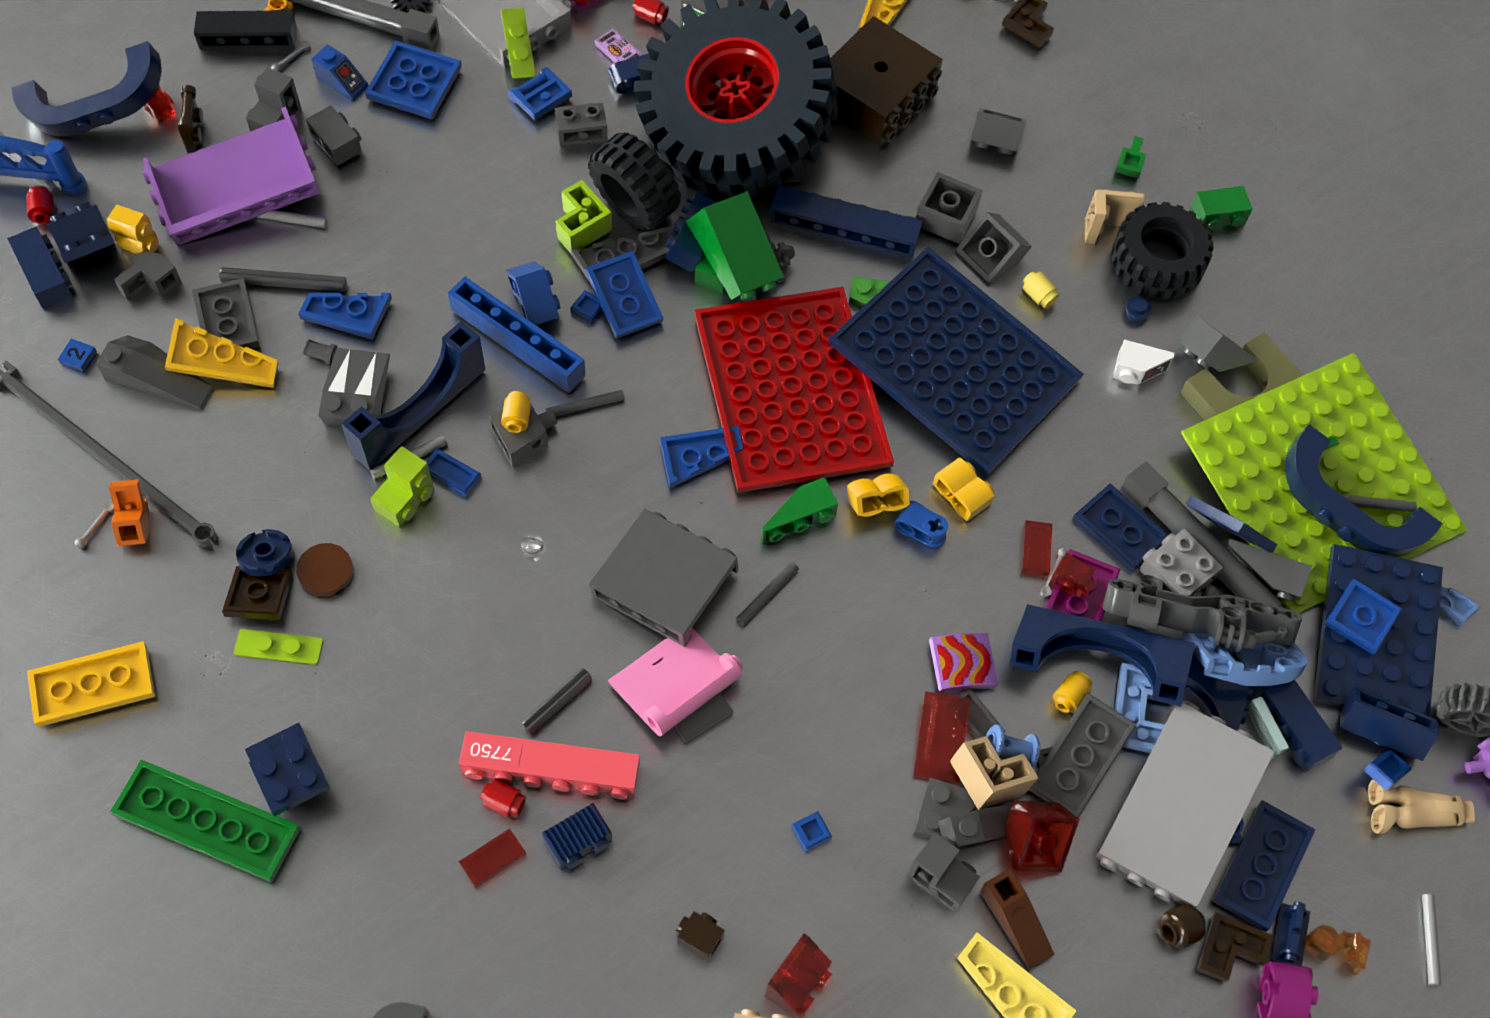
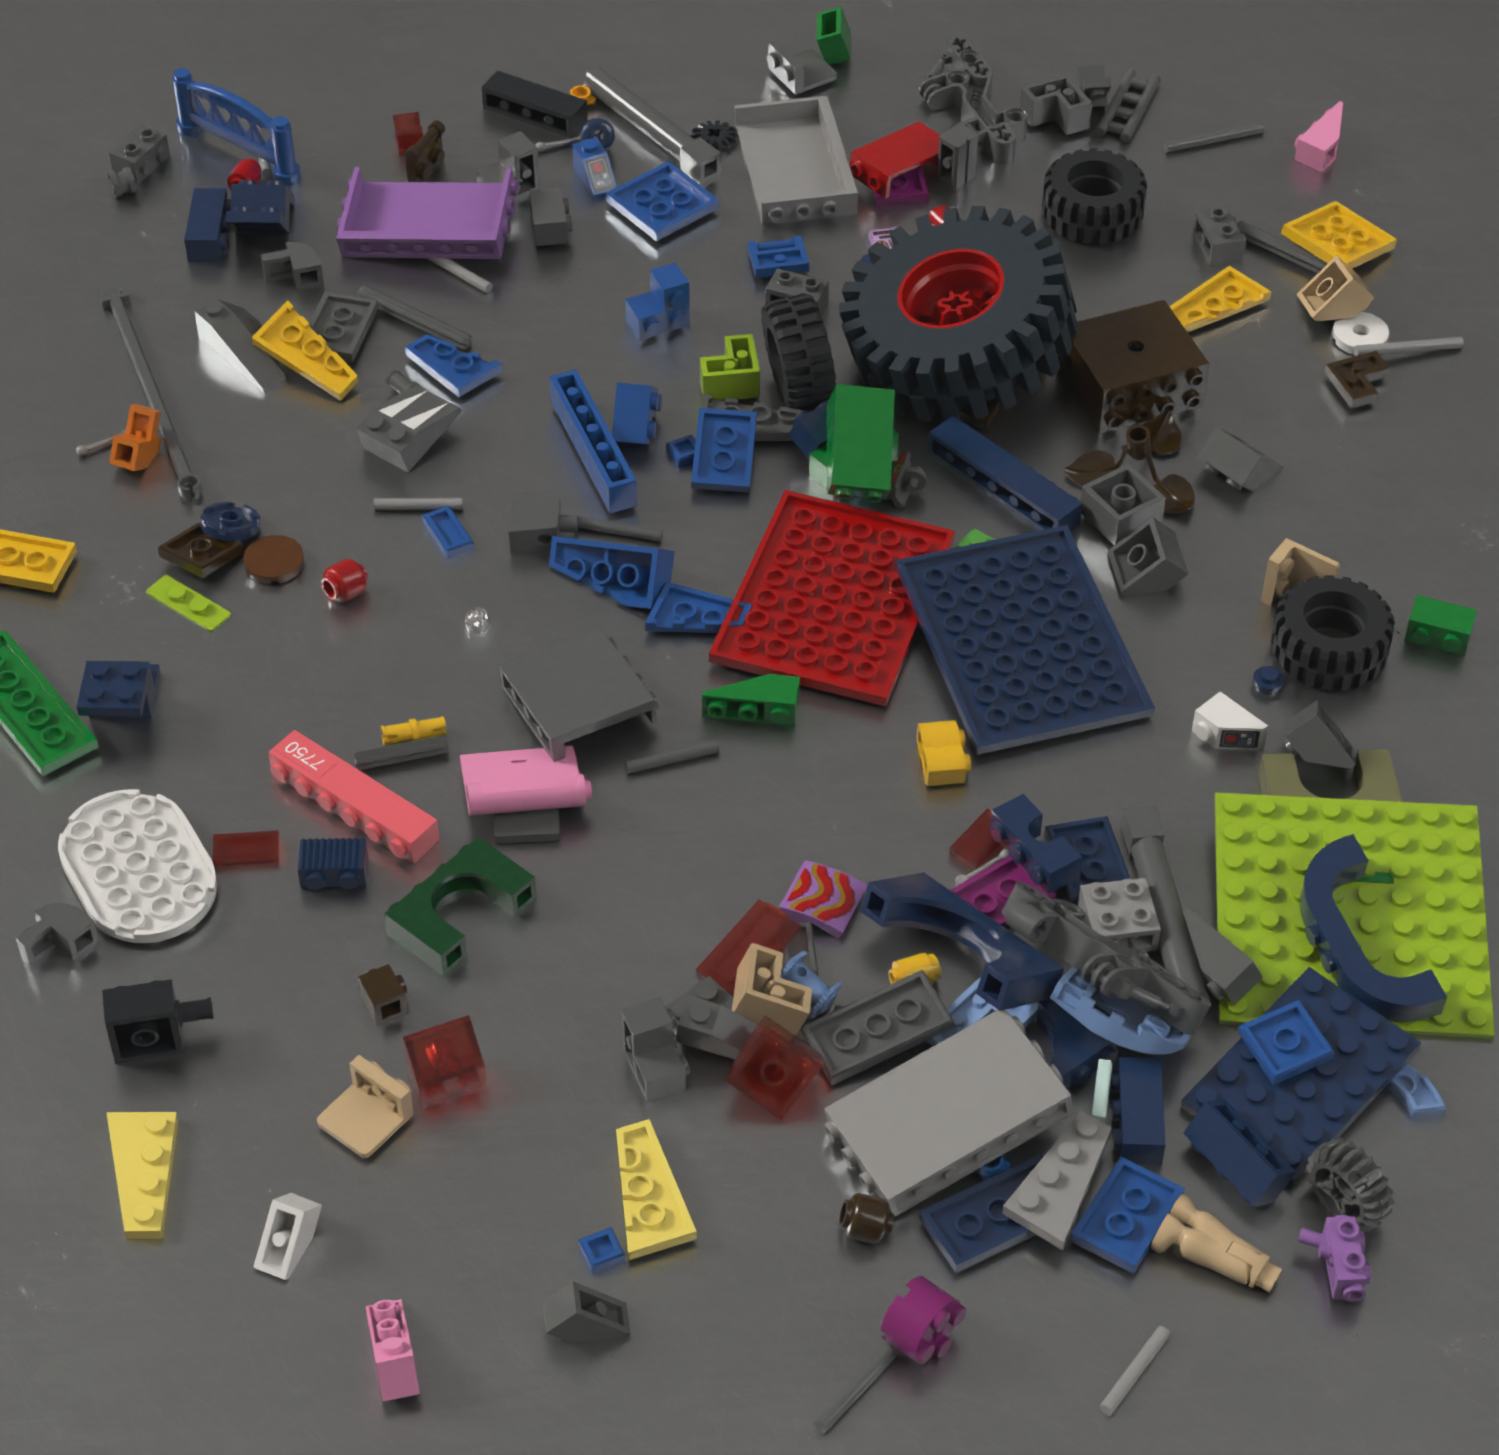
camera: 35 degrees right, 15 degrees down
dark blue arch [11,41,162,136] -> none
blue tile [58,338,97,372] -> none
yellow brick [107,205,159,254] -> none
dark blue arch [341,321,486,471] -> none
lime brick [370,446,434,527] -> none
red brick [480,779,527,818] -> none
lime piece [501,8,536,79] -> none
yellow brick [501,391,531,433] -> none
blue tile [792,811,832,852] -> none
yellow brick [847,474,910,517] -> none
blue piece [894,501,948,548] -> none
reddish brown slope [980,868,1055,970] -> none
light yellow brick [1022,271,1060,309] -> none
clear red brick [1048,553,1096,598] -> none
green plate [1115,136,1147,179] -> none
dark blue tile [1186,496,1277,553] -> none
dark brown plate [1197,912,1274,982] -> none
dark blue hinge [1271,902,1311,966] -> none
clear orange leg [1305,925,1371,975] -> none
dark grey bar [1342,495,1417,512] -> none
blue tile [1364,749,1412,791] -> none
none -> white plate [58,789,217,943]
none -> red head [321,559,368,603]
none -> yellow pin [380,716,447,746]
none -> dark green arch [384,836,537,976]
none -> blue wedge [549,536,675,609]
none -> dark blue head [580,118,615,151]
none -> blue brick [625,262,690,341]
none -> dark blue arch [989,793,1082,894]
none -> light grey wing [1002,1110,1111,1250]
none -> dark brown plant [1064,410,1195,514]
none -> blue plate [1070,1157,1185,1274]

